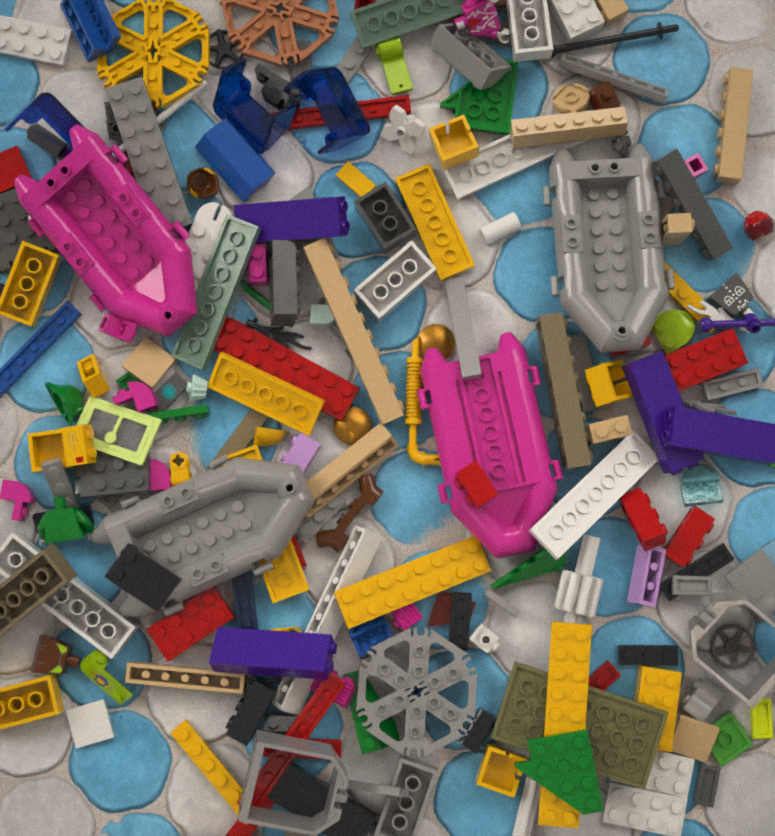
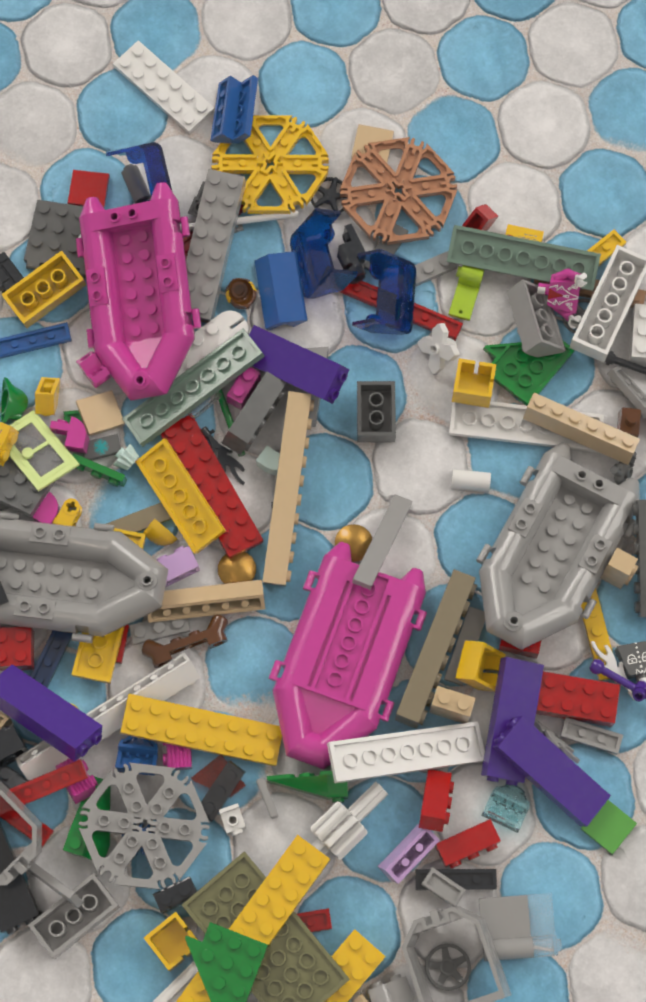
camera: 30 degrees right, 10 degrees down
yellow tile [336,161,376,197] -> none
white brick [354,240,437,322] -> none
yellow plate [395,164,475,281] -> none
yellow piece [405,336,441,467] -> none
red brick [453,460,498,509] -> none
tan tile [553,83,590,114] -> none
black plate [618,645,678,665] -> none
lime slope [652,309,695,354] -> none

